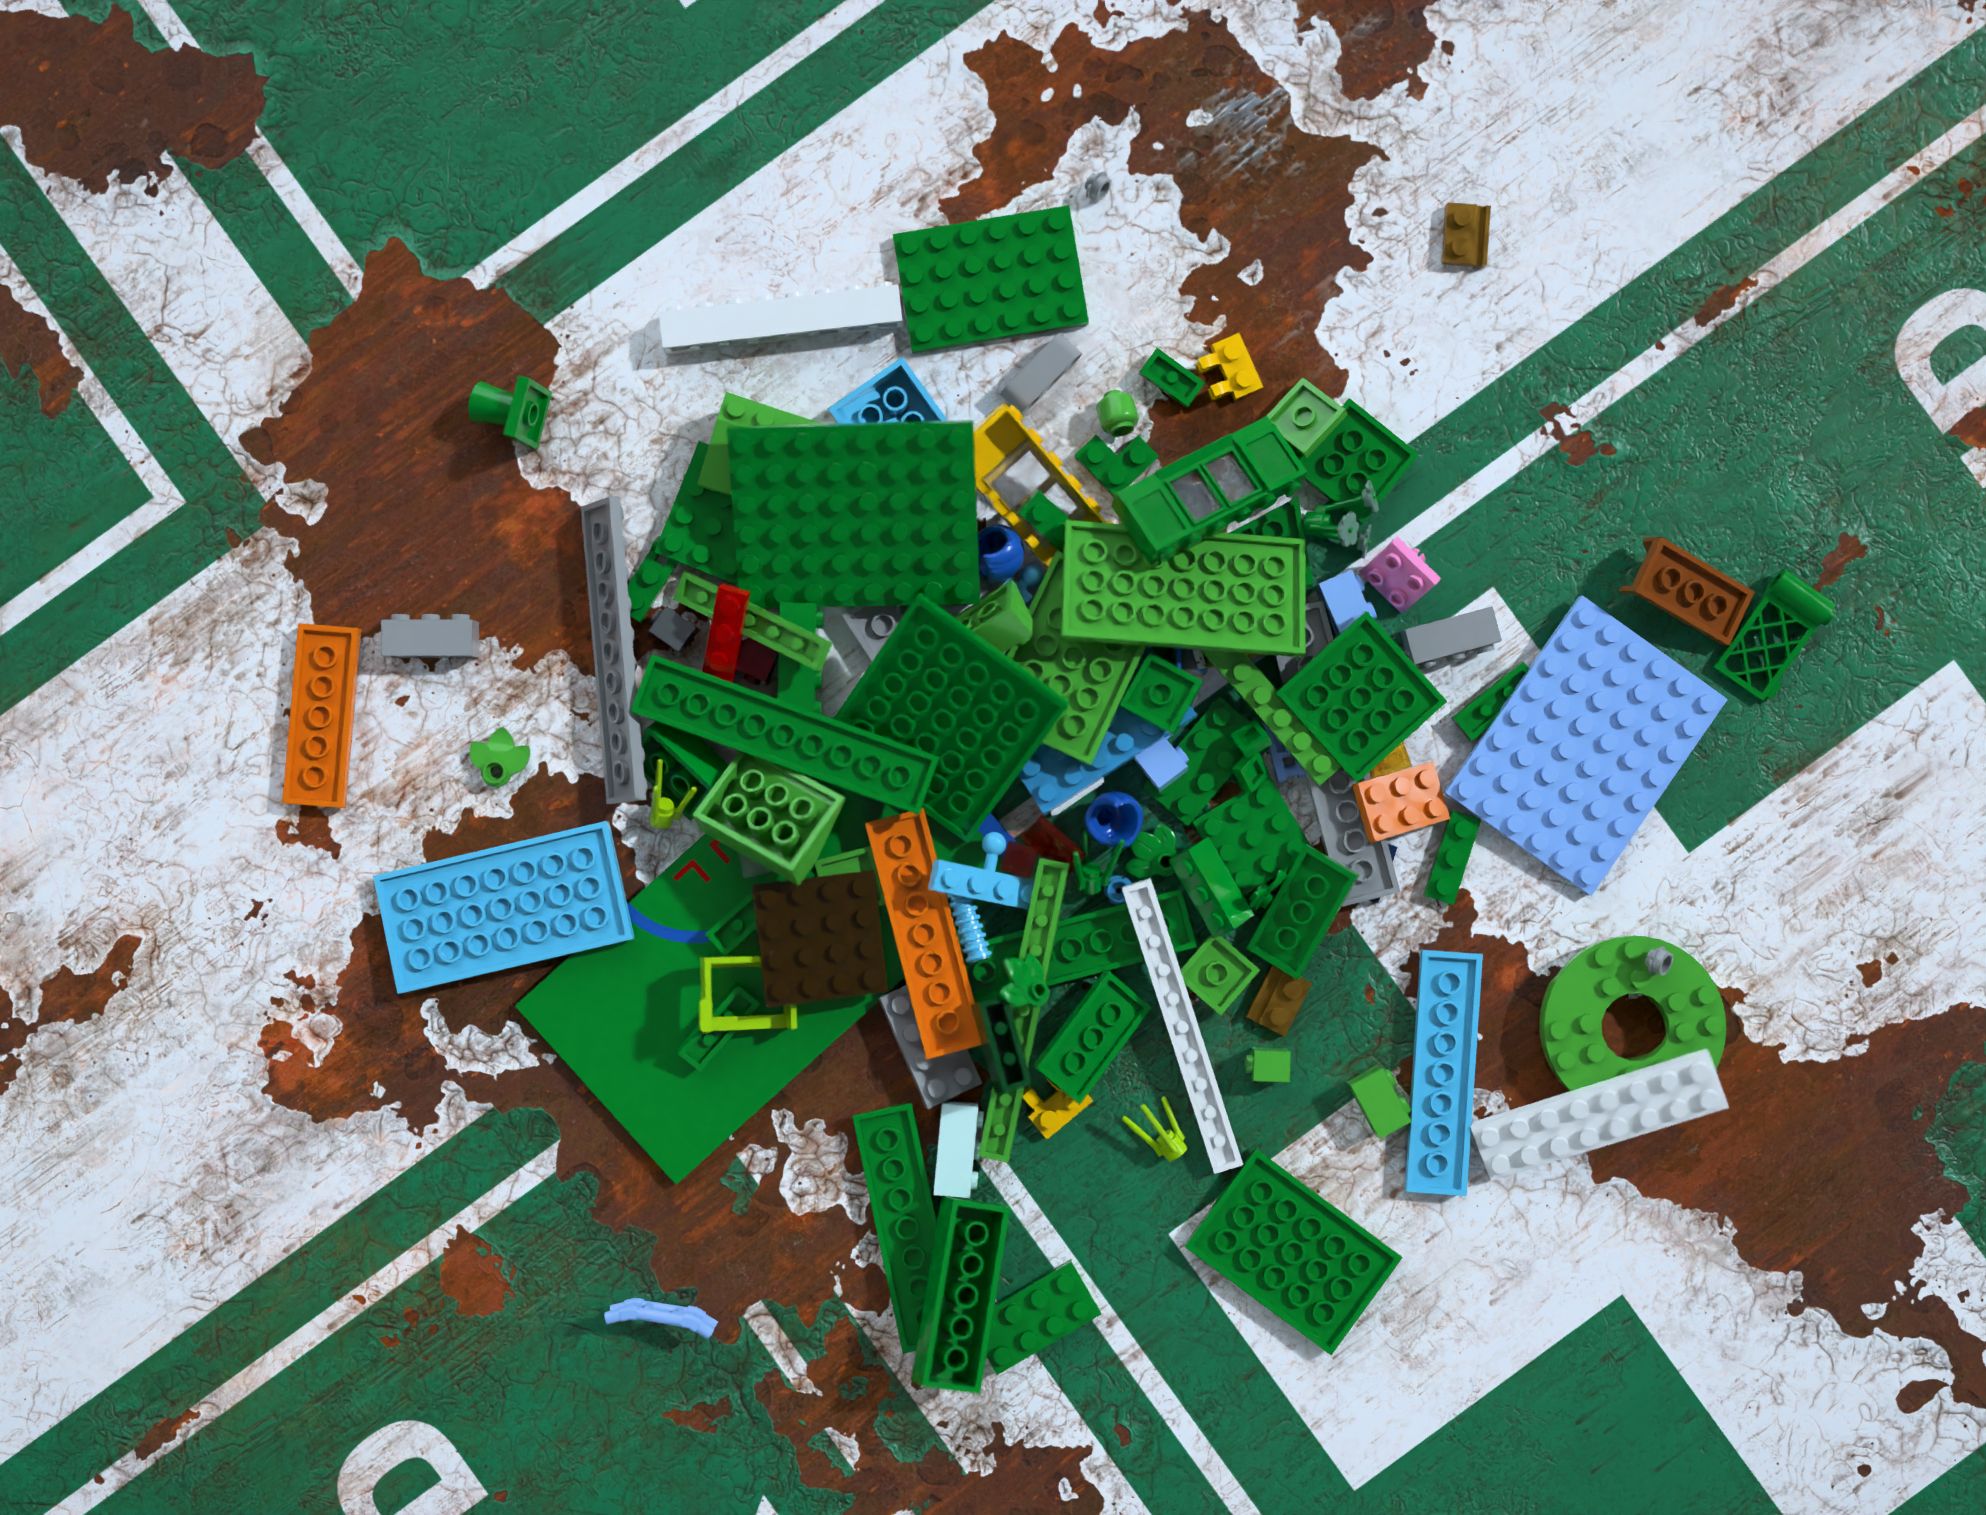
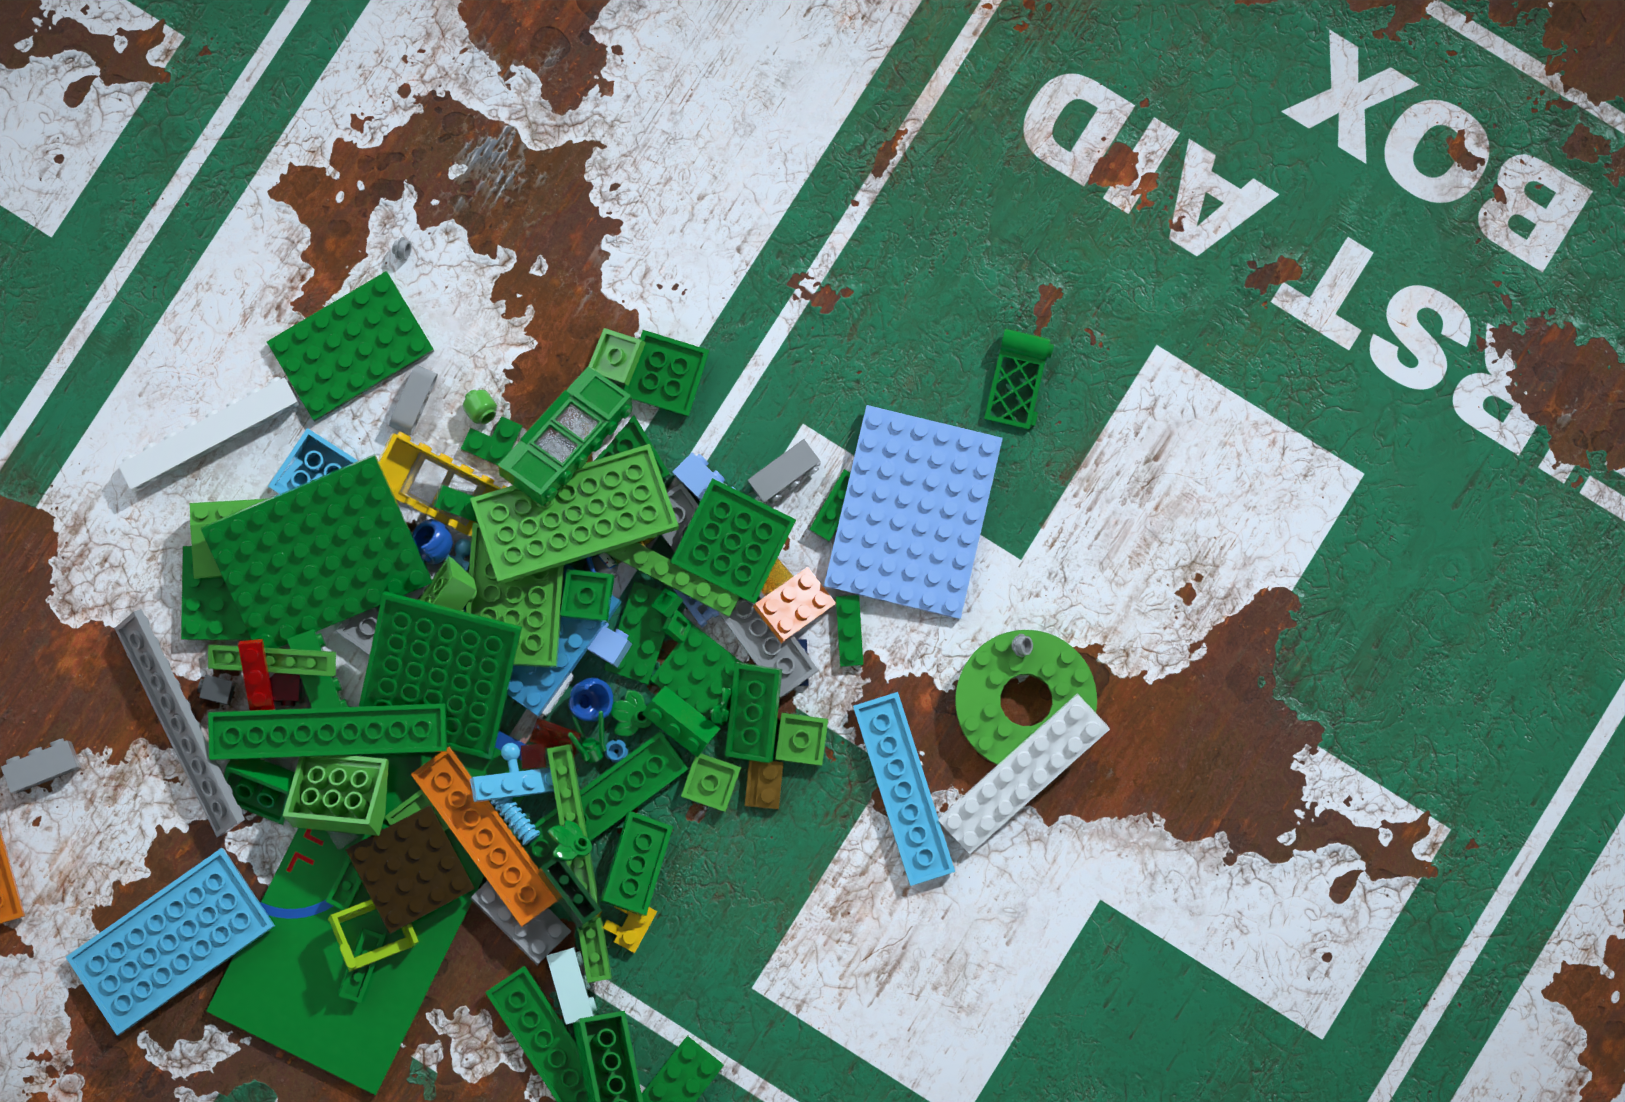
camera: 20 degrees left, 5 degrees down
green plant [469,376,552,450] -> none
bright green plate [470,727,531,787] -> none
green plate [628,536,679,623] -> none
lime plant [649,759,697,829] -> none
white plate [1122,878,1243,1174] -> none
lime plant [1122,1096,1188,1162] -> none
green plate [1139,348,1206,409] -> none
green plate [1184,1148,1403,1355] -> none
yellow plate [1195,333,1263,402] -> none
bright green brick [1245,1047,1291,1082] -> none
plant [1304,479,1379,559] -> none
bright green brick [1346,1065,1412,1139] -> none
bright pink plate [1359,536,1441,614] -> none
pearl gold plate [1441,202,1491,268] -> none
dark orange plate [1619,537,1755,646] -> none
none -> bright green plate [775,713,828,766]

